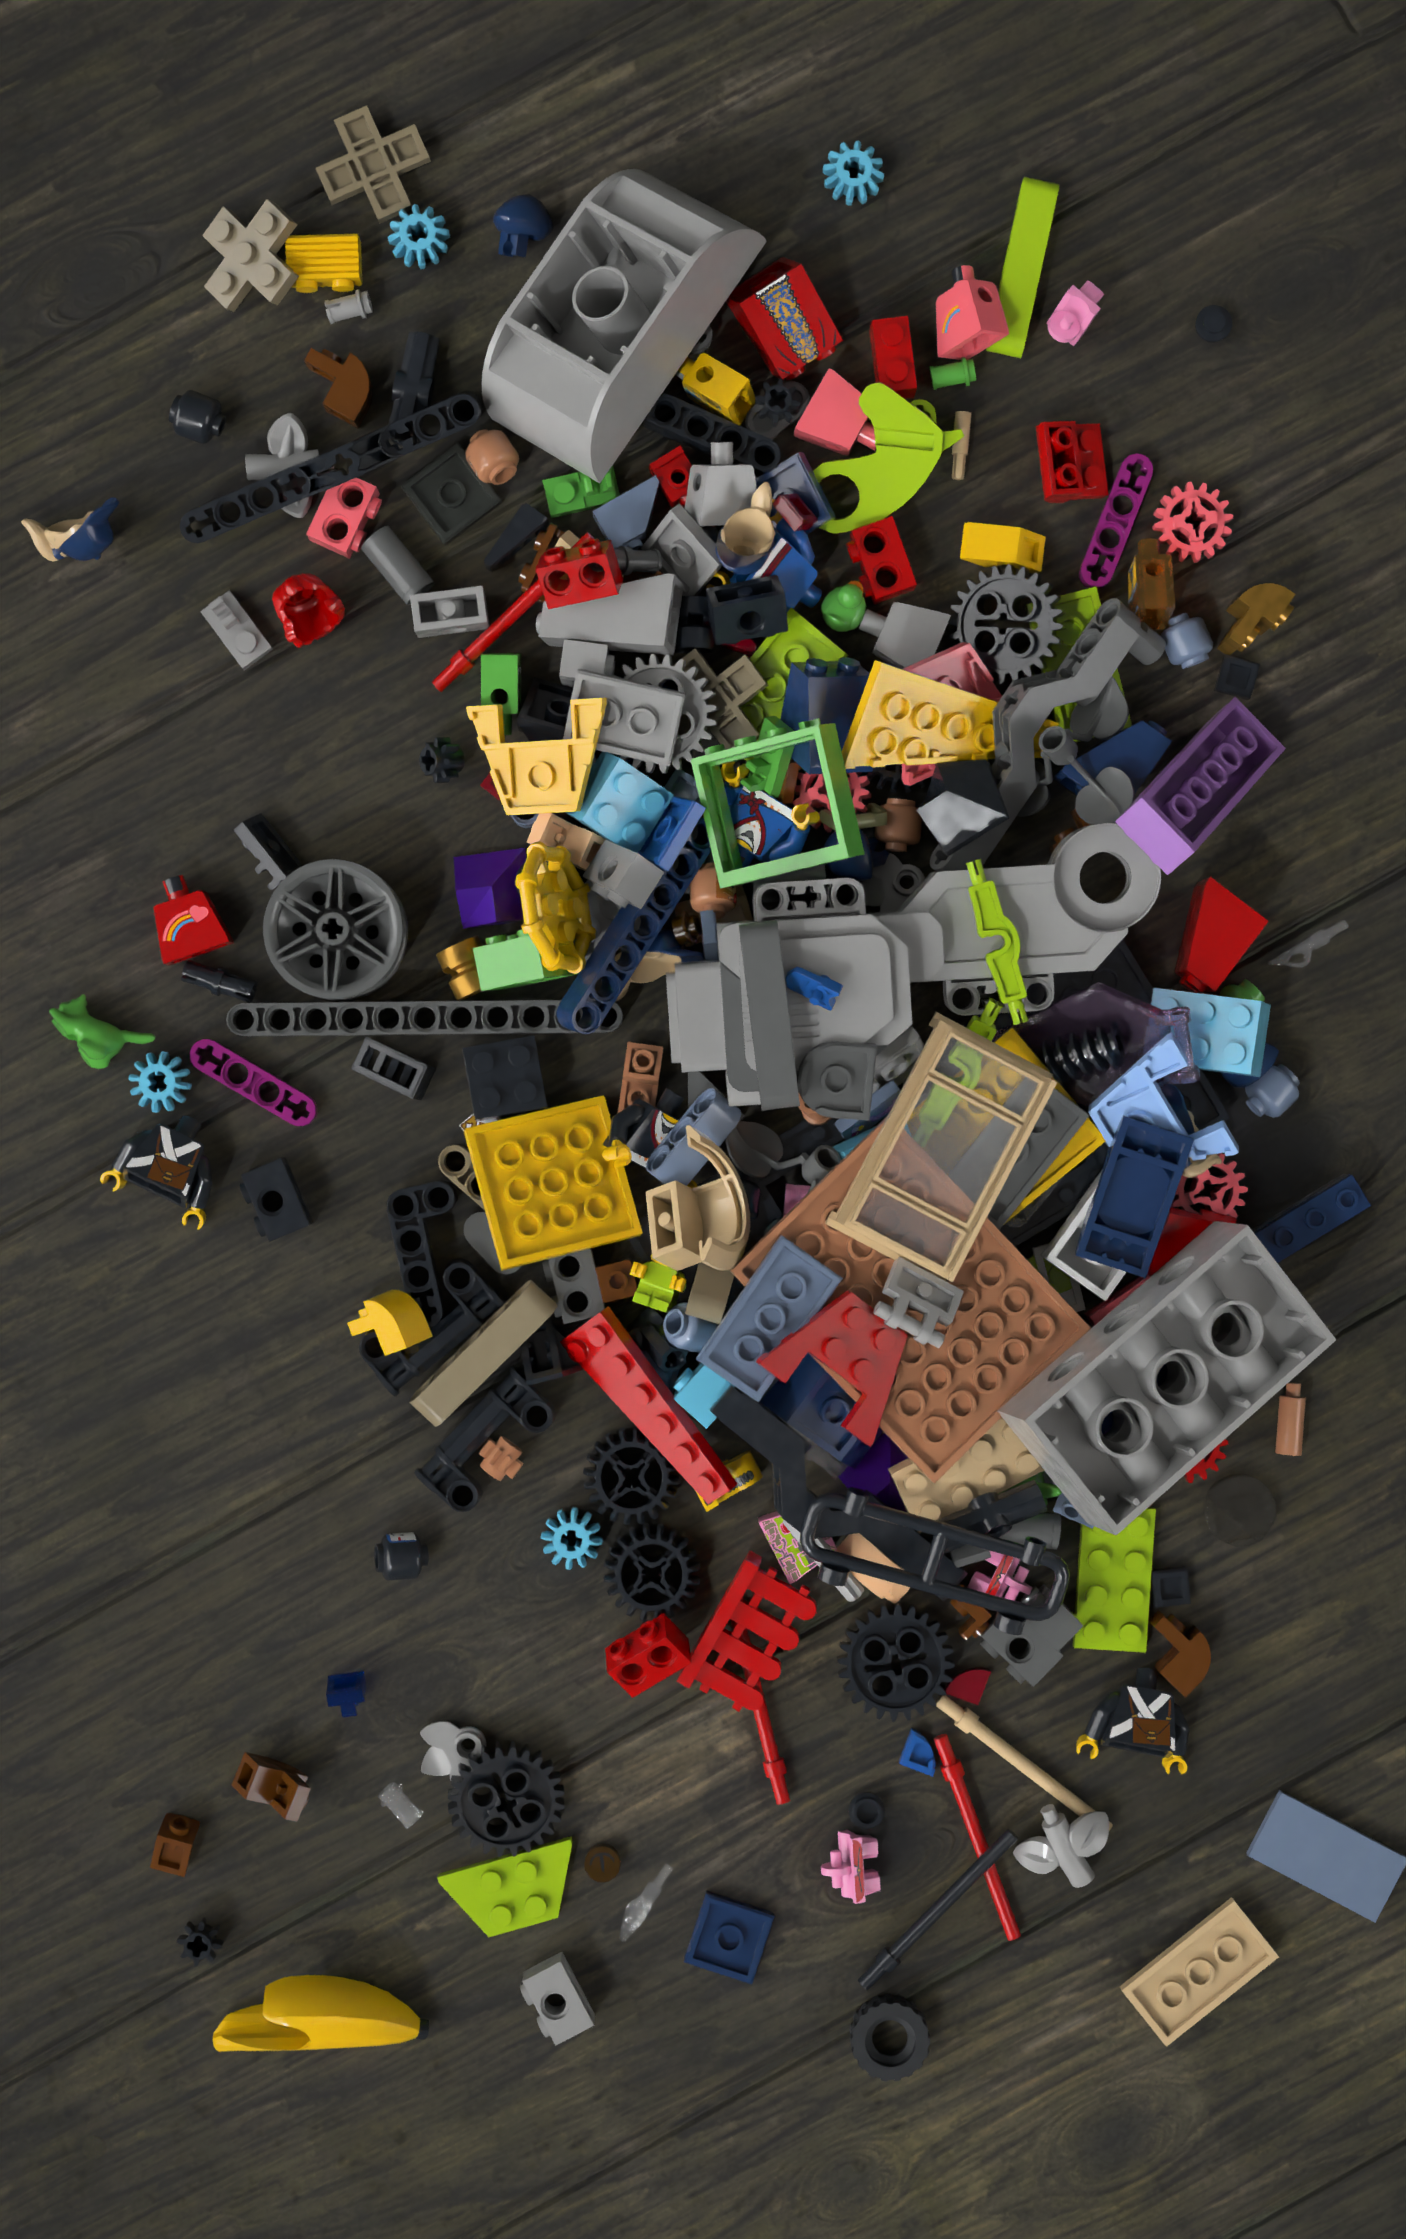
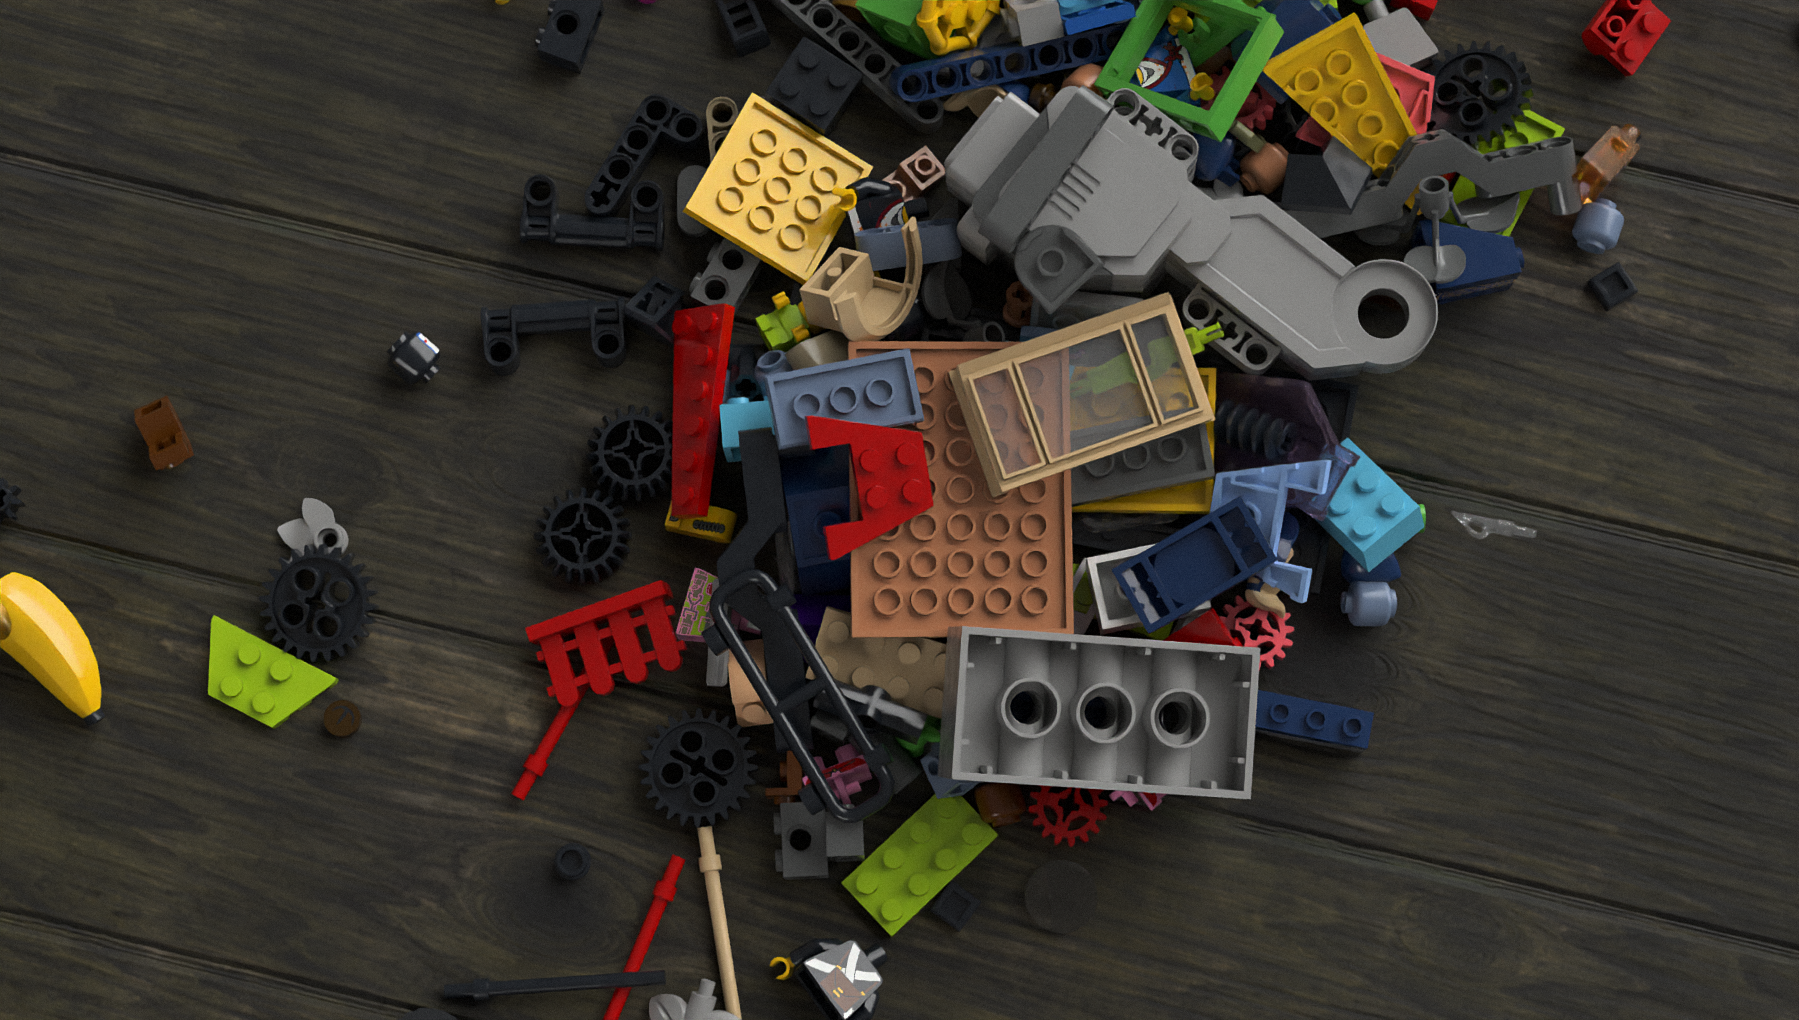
camera: 45 degrees right, 10 degrees down
reddish brown bracket [150,1813,200,1877] -> none
clear blue tile [326,1671,366,1718] -> none
yellow brick [347,1290,433,1356] -> none
clear pin [378,1781,423,1829] -> none
dark tan beam [409,1280,558,1427] -> none
nougat gear [479,1436,524,1481] -> none
light grey brick [520,1952,595,2046] -> none
medium azure gear [541,1507,603,1570] -> none
reddish brown bracket [595,1260,637,1303] -> none
red brick [605,1613,692,1698] -> none
clear hand [619,1864,673,1942] -> none
dark blue tile [684,1891,774,1984] -> none
blue piece [786,967,843,1011] -> none
bright pink hips [821,1830,881,1904] -> none
light grey plate [873,1257,964,1348] -> none
blue tile [899,1728,935,1777] -> none
dark red tile [944,1667,991,1705] -> none
yellow slope [960,522,1046,573] -> none
lime piece [965,859,1029,1025] -> none
magenta beam [1079,453,1153,589] -> none
medium lavender brick [1115,697,1286,875] -> none
reddish brown brick [1148,1610,1211,1698] -> none
coral gear [1152,482,1233,563] -> none
red slope [1175,877,1269,994] -> none
pearl gold brick [1217,583,1295,655] -> none
nougat cylinder [1275,1382,1306,1456] -> none

